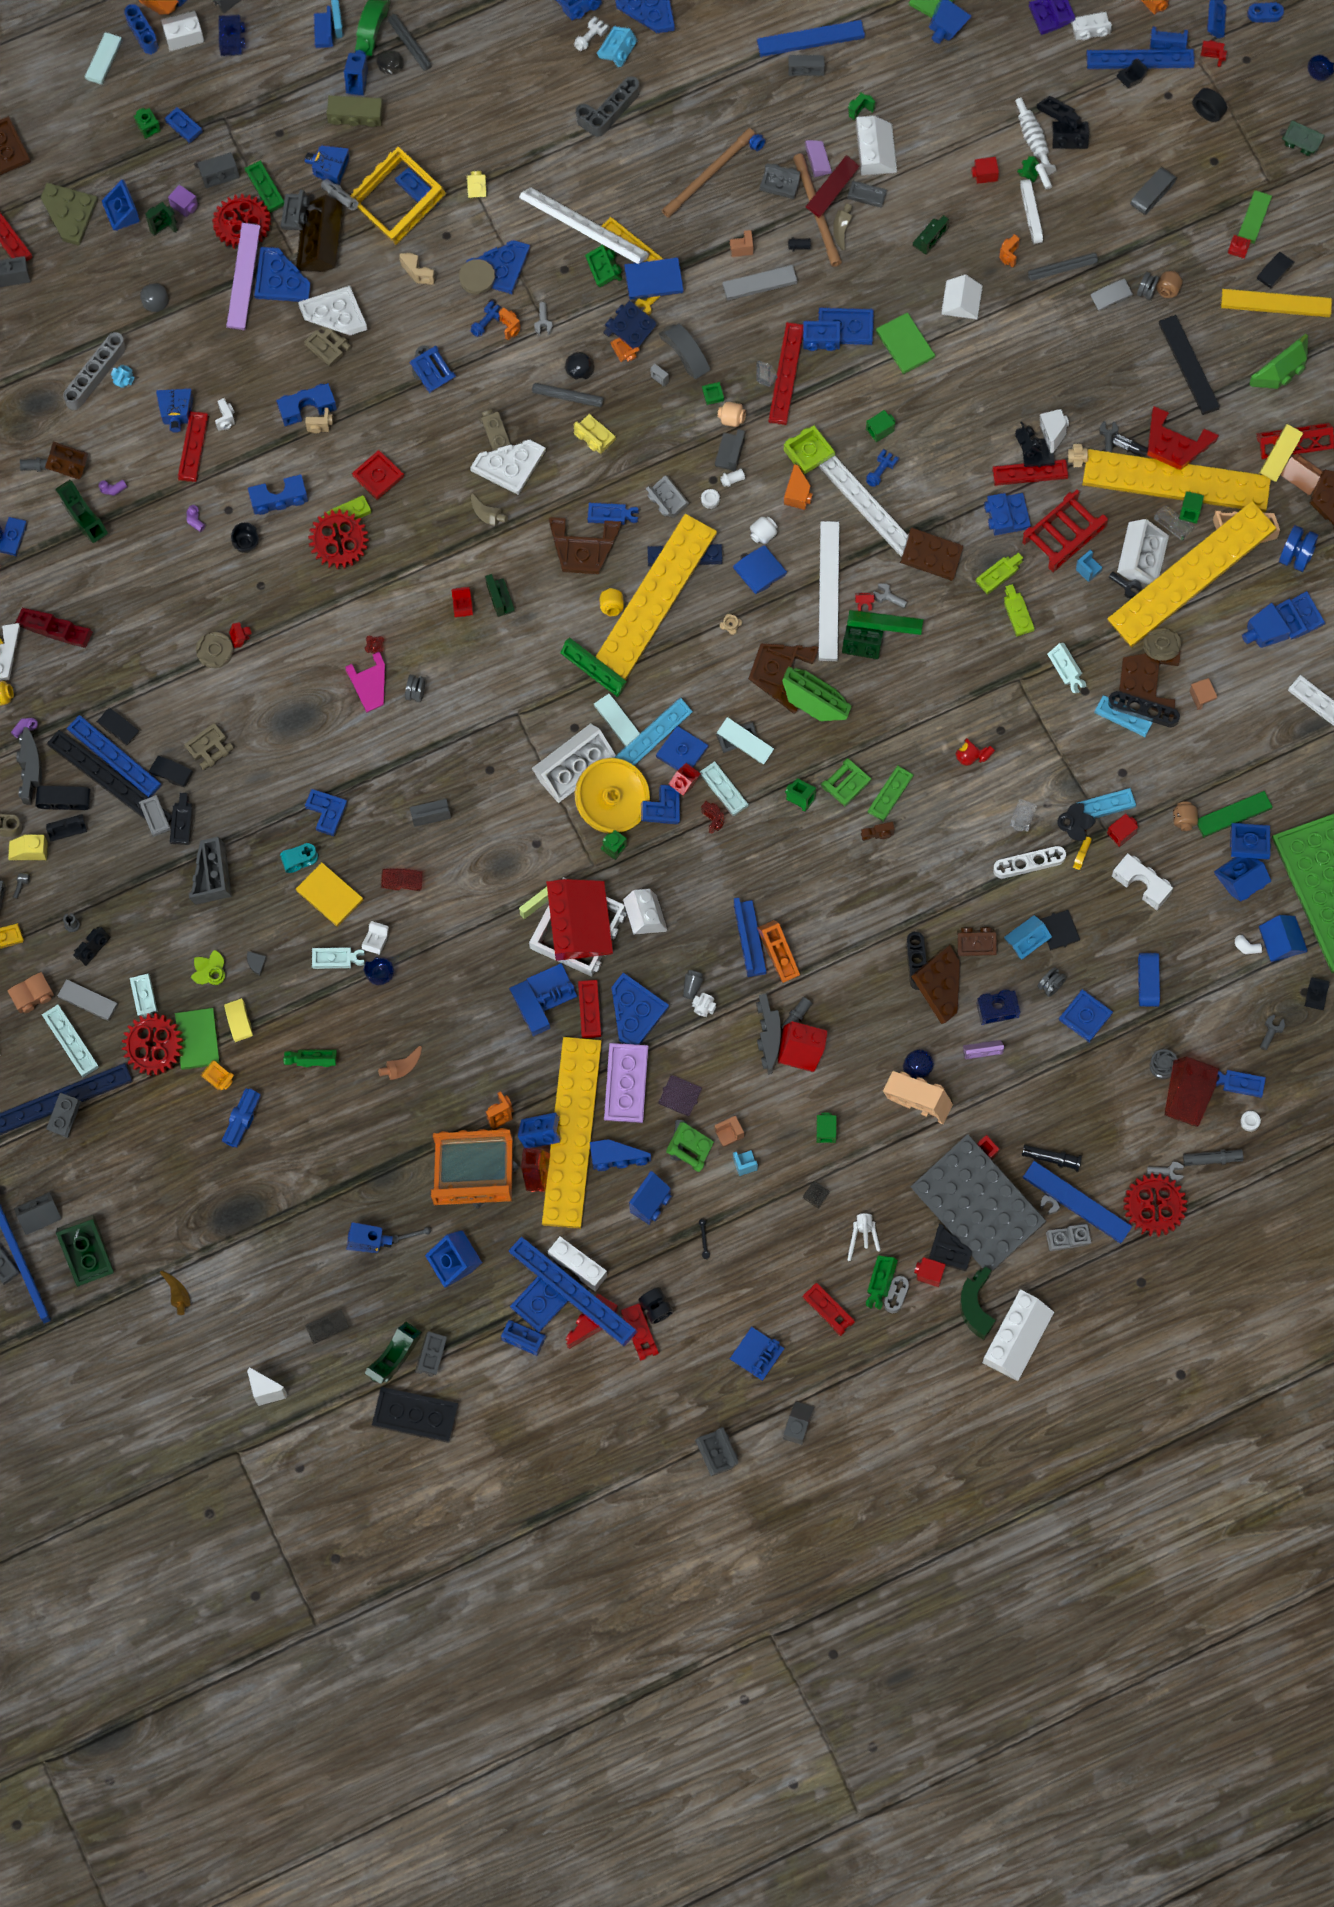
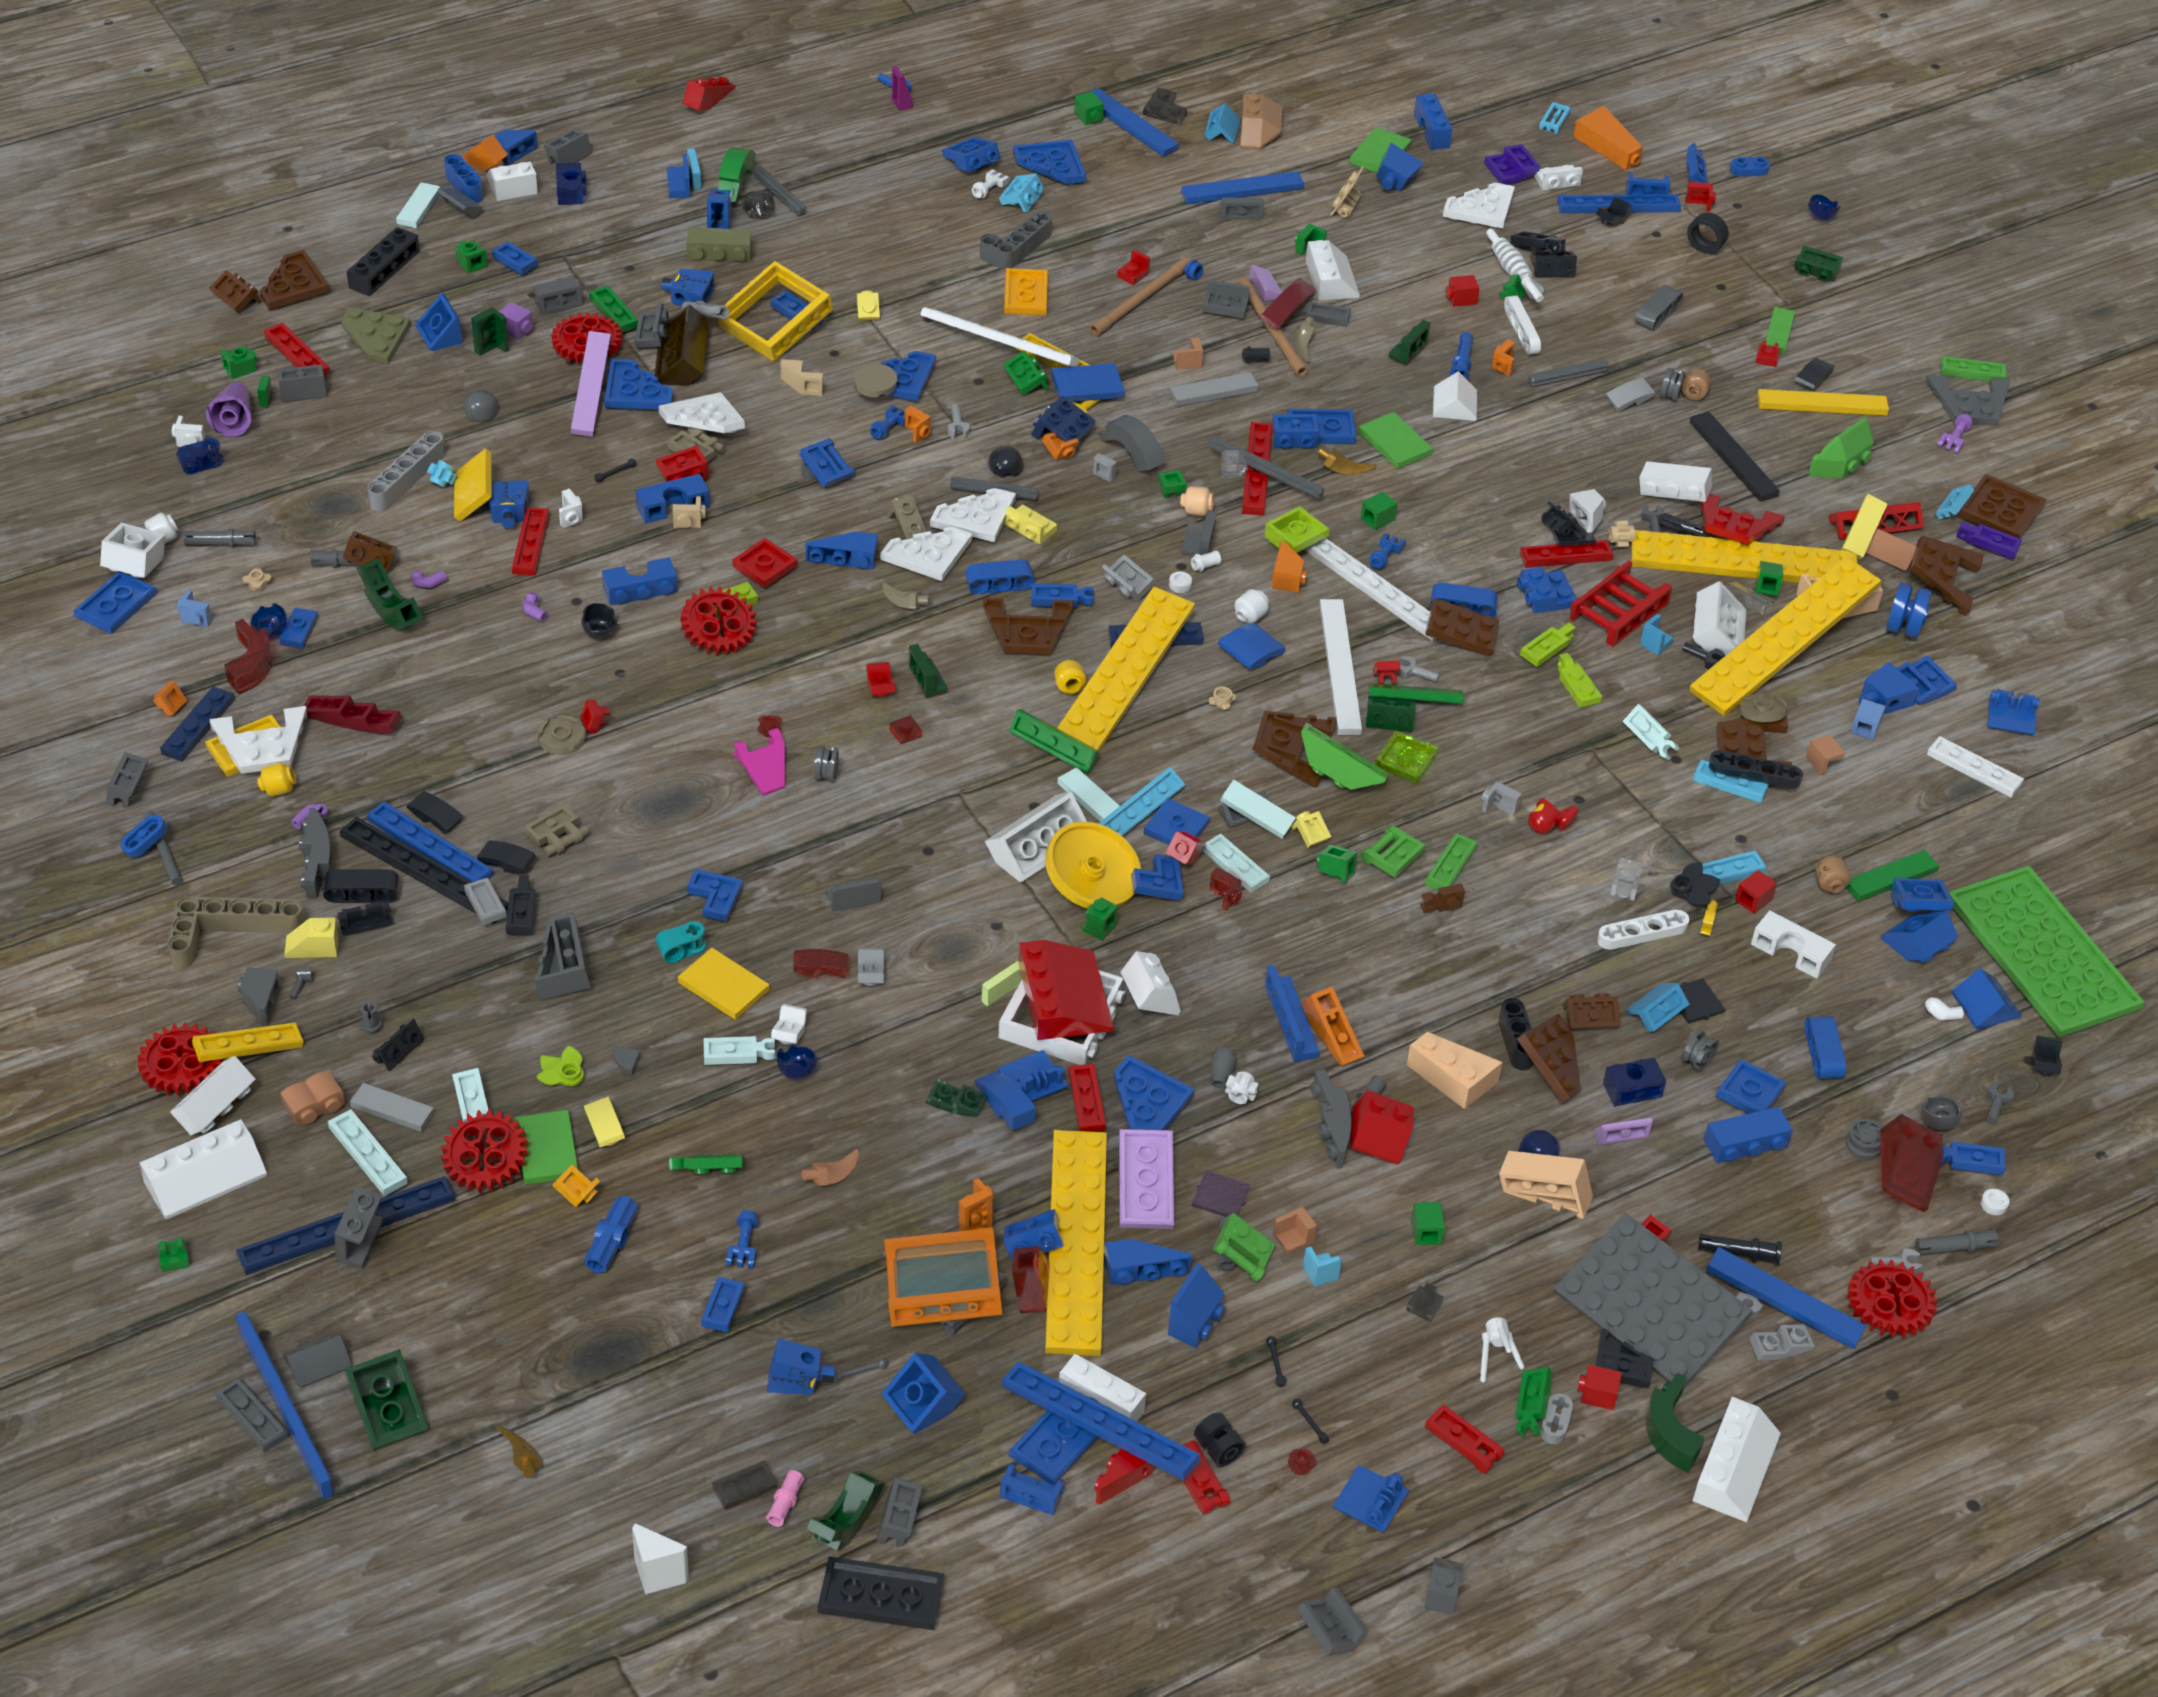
camera: 10 degrees left, 25 degrees down
none -> black brick [347,227,420,296]
none -> dark grey slope [437,188,483,219]
none -> yellow tile [454,448,492,521]
none -> black hinge [594,458,636,482]
none -> red bracket [656,445,709,482]
none -> blue plate [701,1277,745,1333]
none -> blue hinge [726,1210,759,1268]
none -> bright pink pin [766,1470,805,1527]
none -> blue slope [805,531,878,569]
none -> light grey bracket [858,948,884,986]
none -> clear red plate [889,715,922,744]
none -> clear green slope [925,1079,987,1117]
none -> white plate [930,488,1016,542]
none -> blue beam [965,559,1035,594]
none -> light orange tile [1004,268,1048,316]
none -> red bracket [1117,249,1150,285]
none -> dark grey axle [1208,436,1324,499]
none -> clear red plate [1288,1448,1316,1475]
none -> light yellow bracket [1291,811,1331,848]
none -> black hinge [1292,1398,1329,1445]
none -> pearl gold bar [1317,447,1376,475]
none -> tan hinge [1331,166,1364,218]
none -> clear neon green plate [1375,730,1439,784]
none -> light nougat wedge [1407,1032,1503,1109]
none -> blue beam [1430,583,1498,618]
none -> white plate [1443,183,1515,228]
none -> blue pin [1450,332,1473,379]
none -> light grey bracket [1481,781,1522,816]
none -> white brick [1639,461,1713,502]
none -> blue brick [1704,1107,1793,1163]
none -> medium blue brick [1851,699,1885,740]
none -> dark grey hair [1921,1096,1962,1131]

